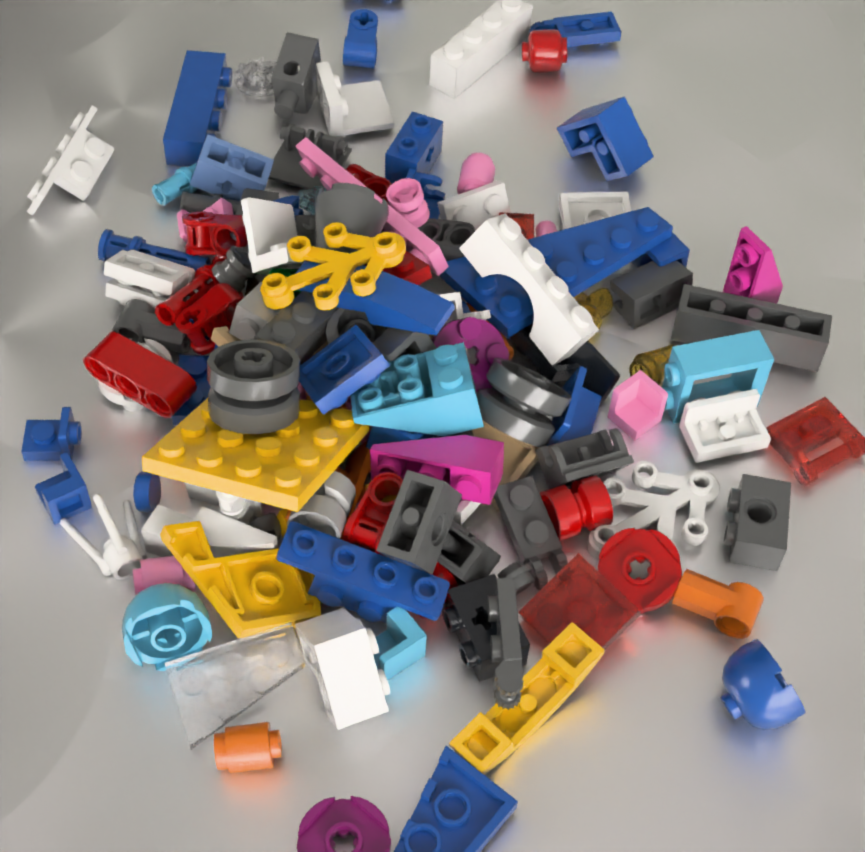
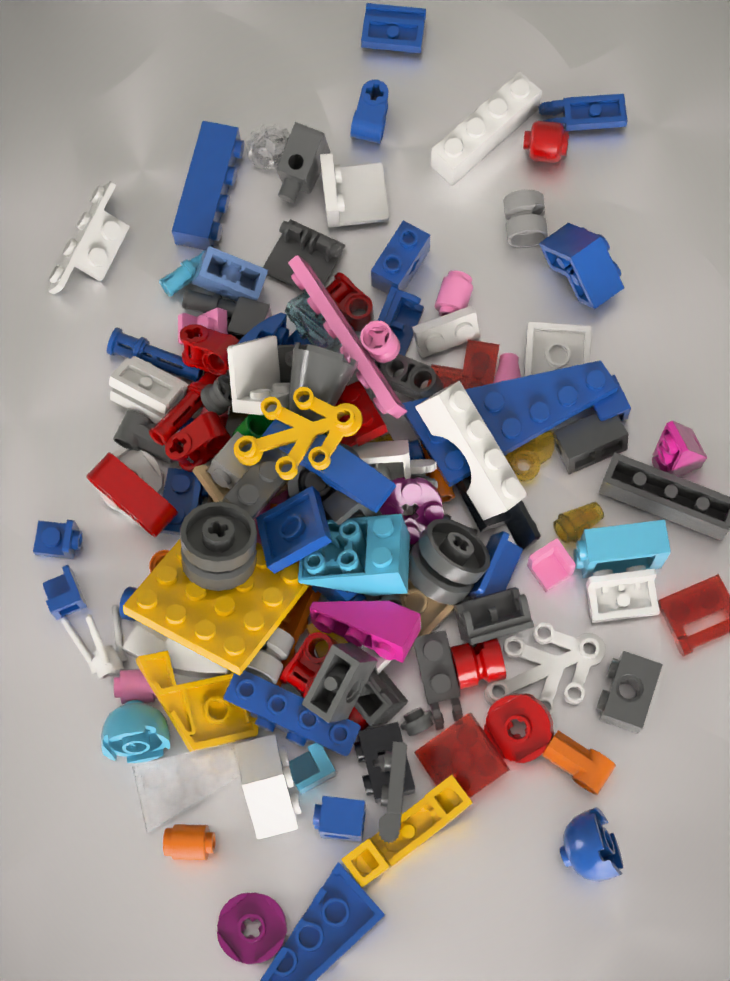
camera: 15 degrees right, 20 degrees up
none -> blue brick [313,796,366,843]
none -> light grey wheel [503,190,548,247]

